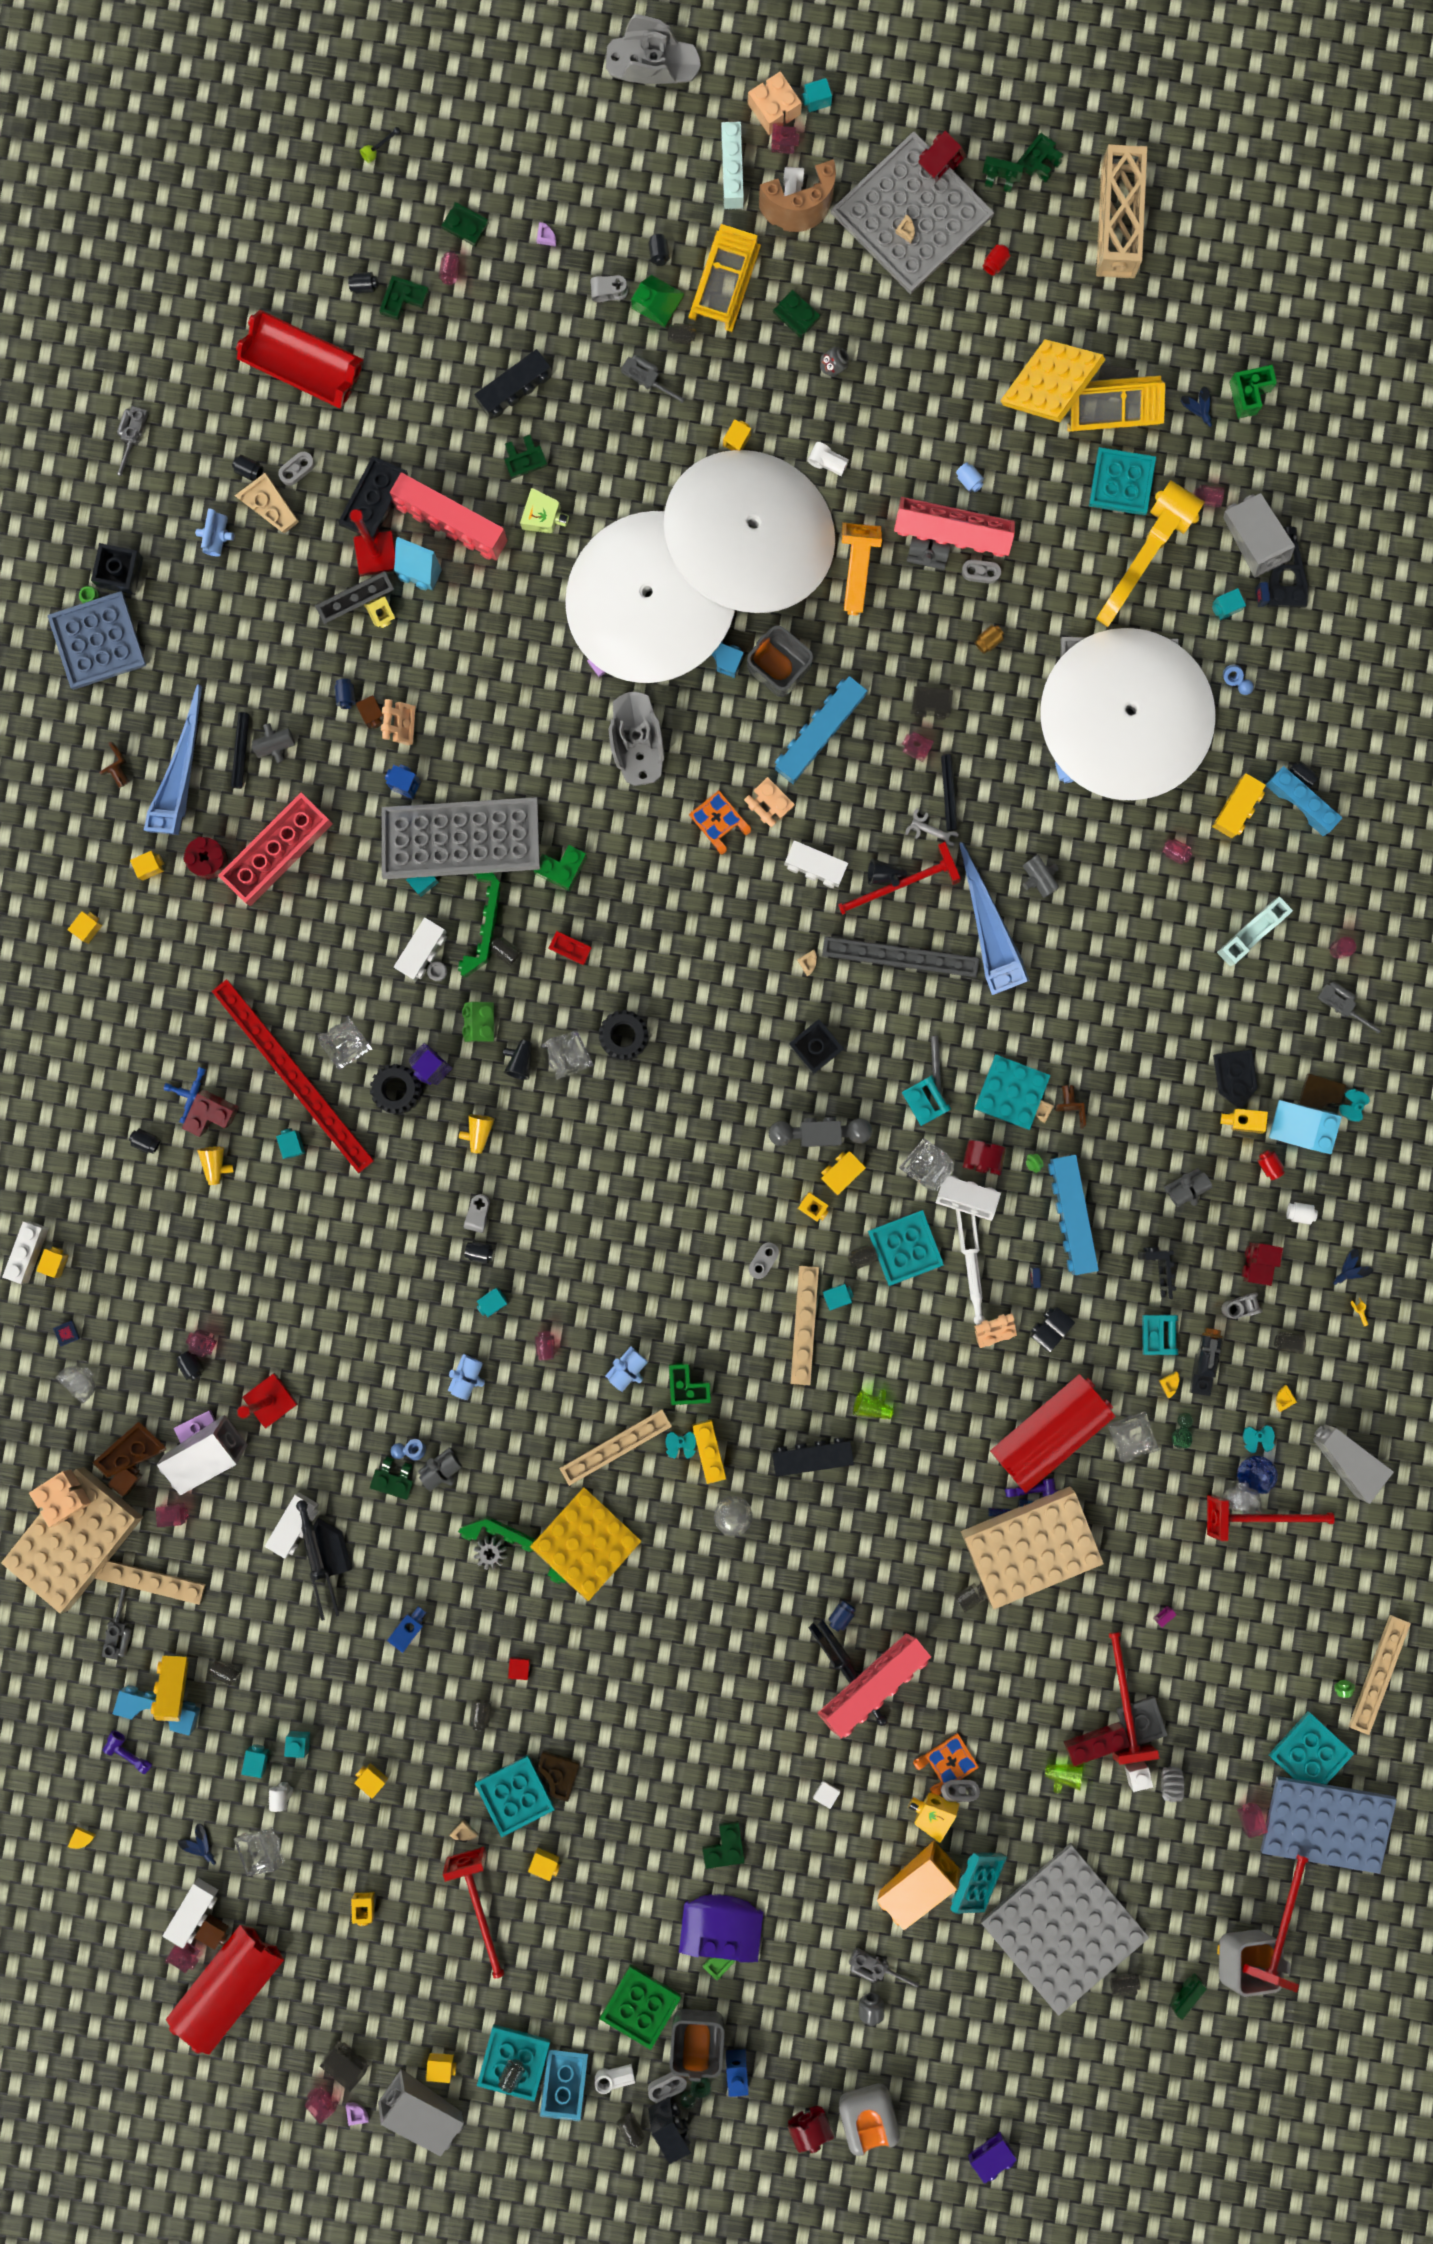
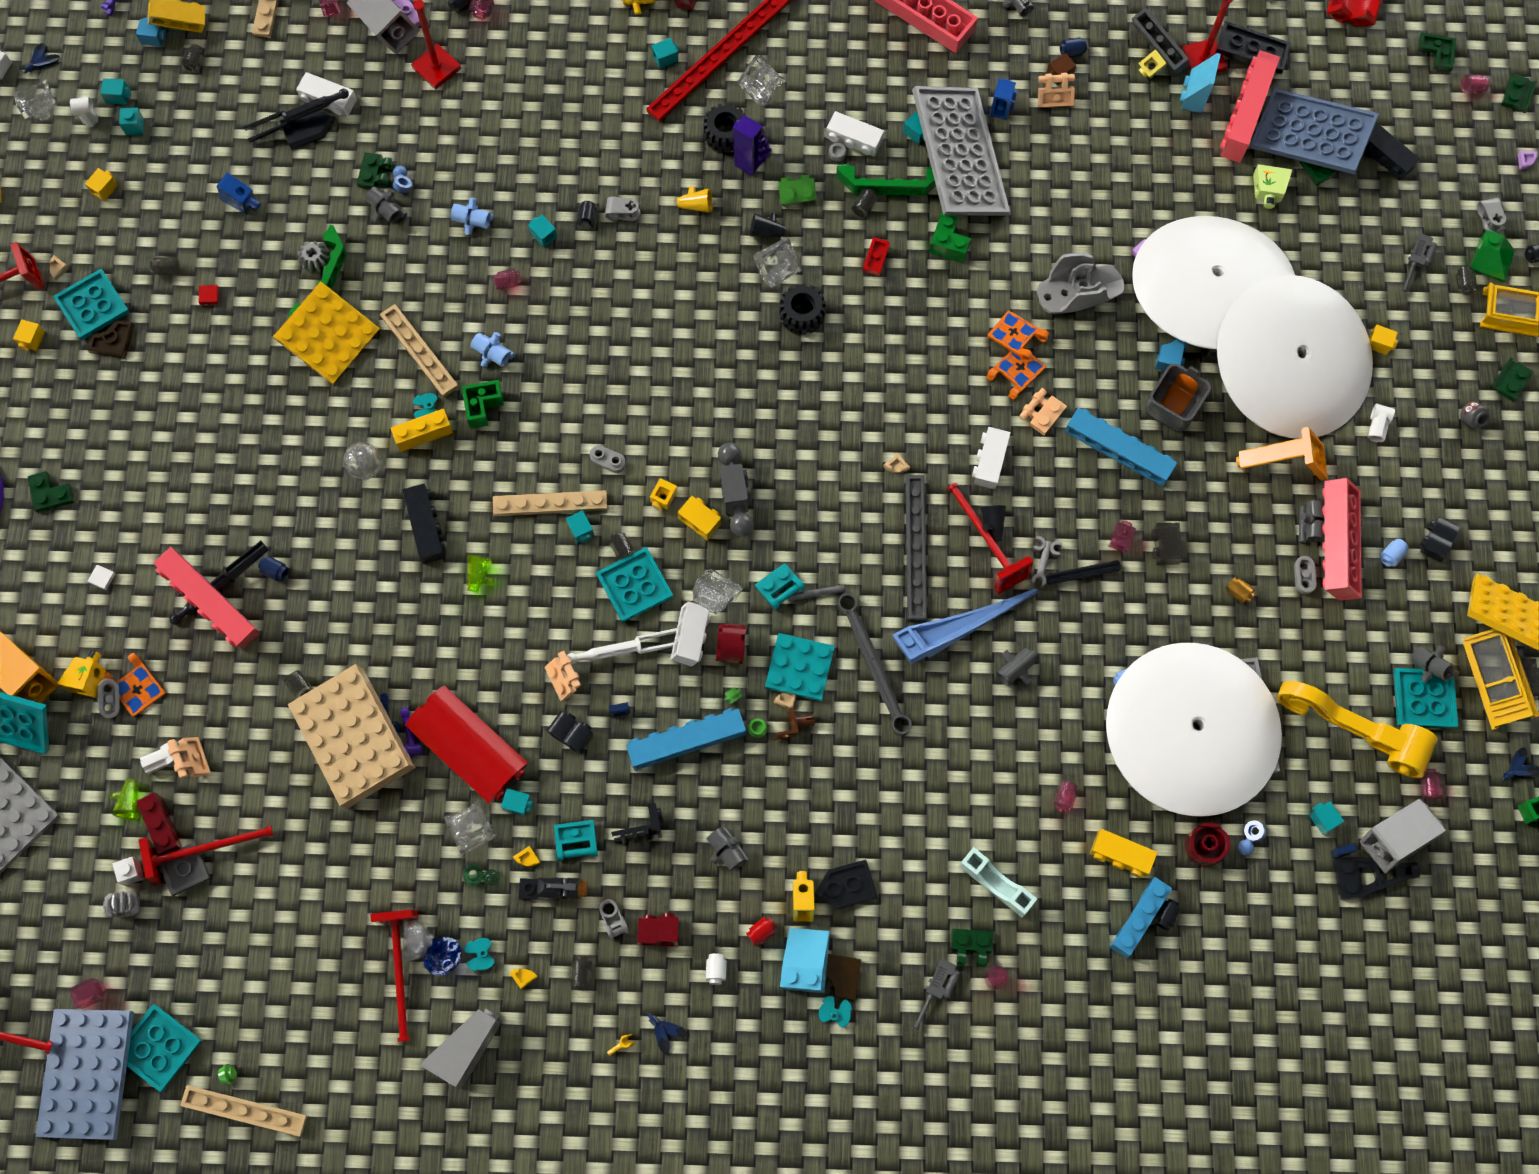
camera: 80 degrees right, 15 degrees down
black brick [348,272,378,294] -> none
black brick [788,1019,844,1075] -> none
magenta tile [1153,1606,1176,1628] -> none
none -> white piece [140,742,184,774]
none -> light nougat plate [167,737,211,779]
none -> teal brick [501,789,533,817]
none -> bright green plate [748,718,767,738]
none -> dark grey piece [838,593,912,736]
none -> dark green plate [951,929,993,967]
none -> orange flag [987,310,1049,363]
none -> dark red brick [1185,823,1230,866]
none -> sand blue plate [1250,88,1379,175]
none -> dark grey pin [1411,645,1460,683]
none -> black brick [1419,517,1460,562]

